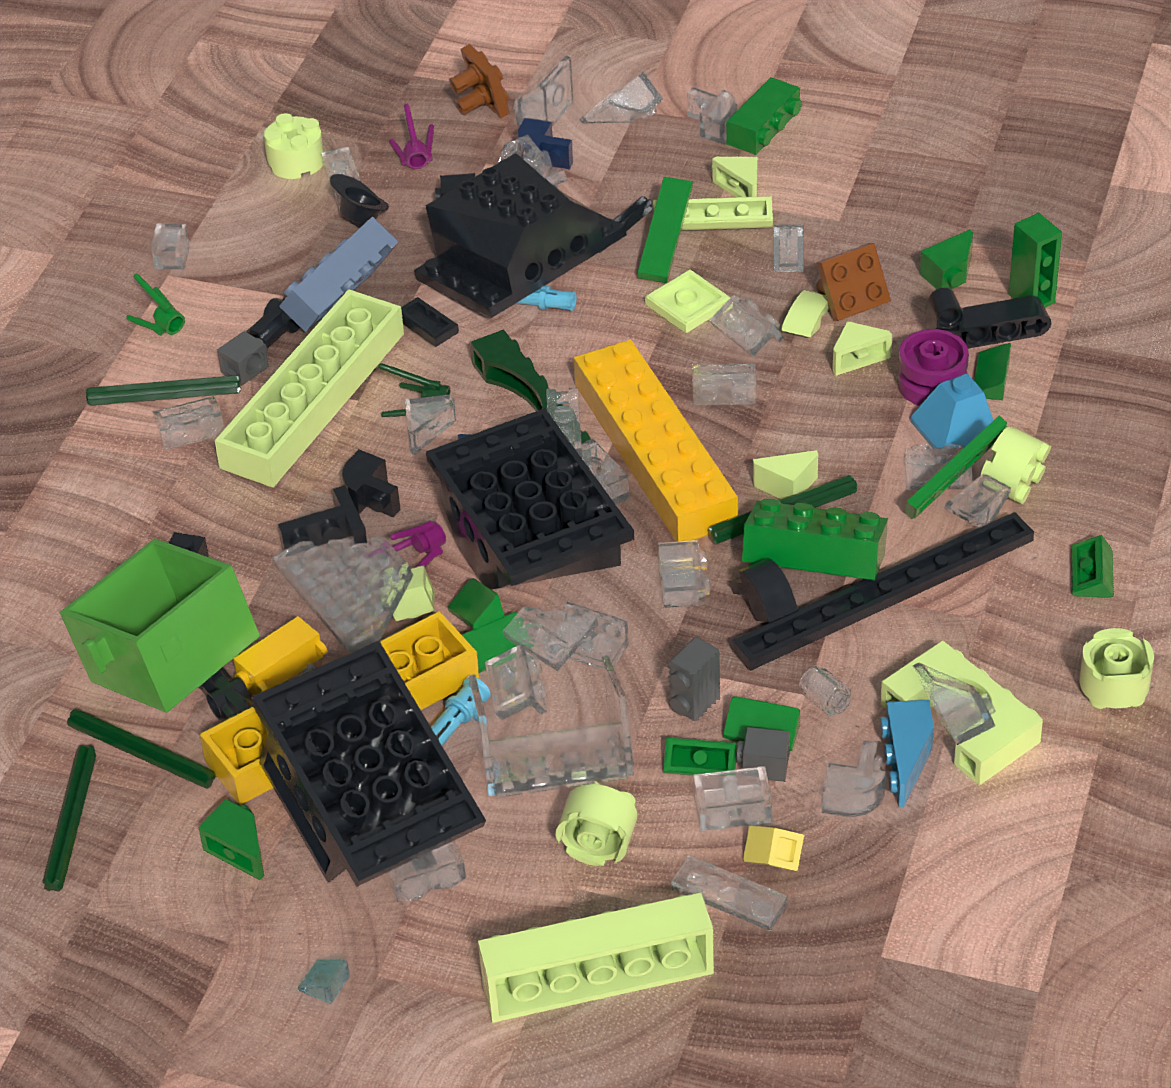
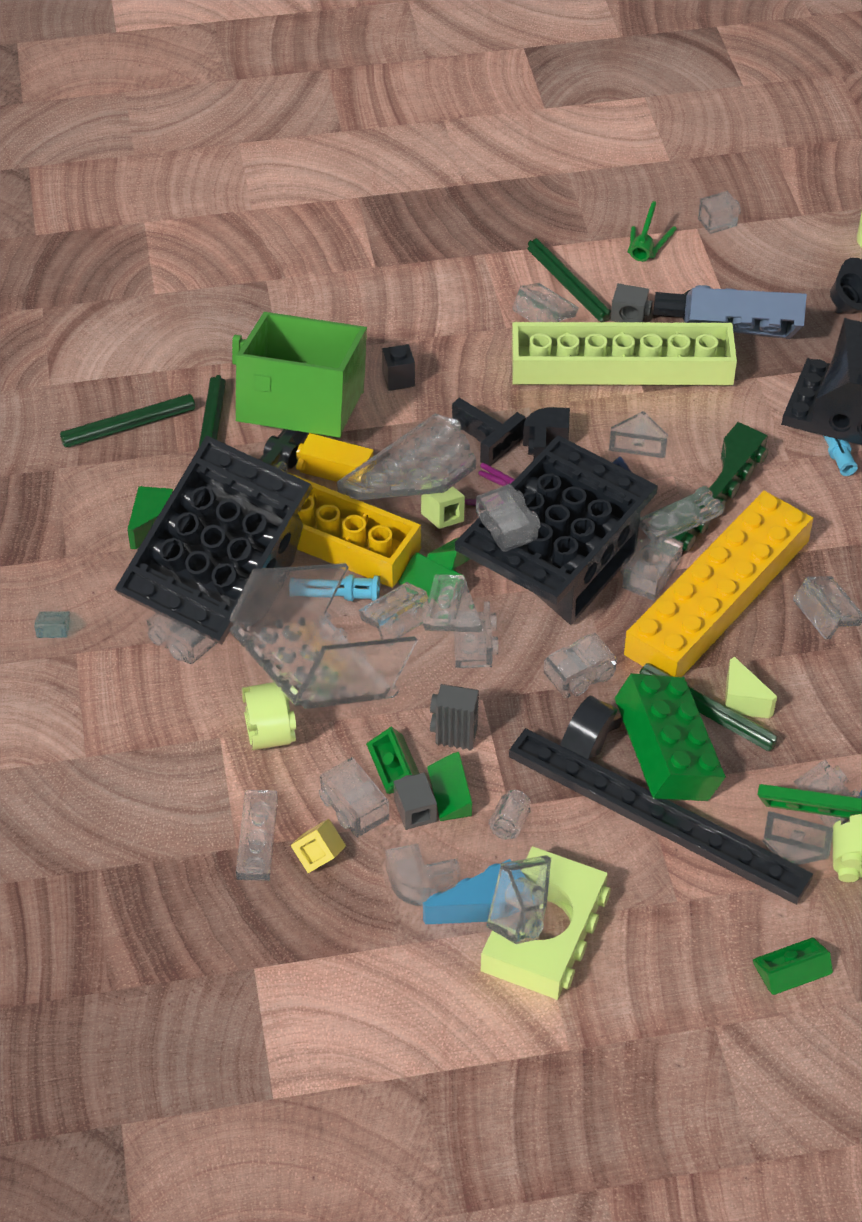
camera: 60 degrees right, 5 degrees up
dark green plant [378,363,451,418] -> none
black plate [401,297,459,347] -> none
yellowish green brick [478,892,714,1023] -> none
yellowish green brick [1079,628,1154,709] -> none
none -> clear brick [476,484,540,552]

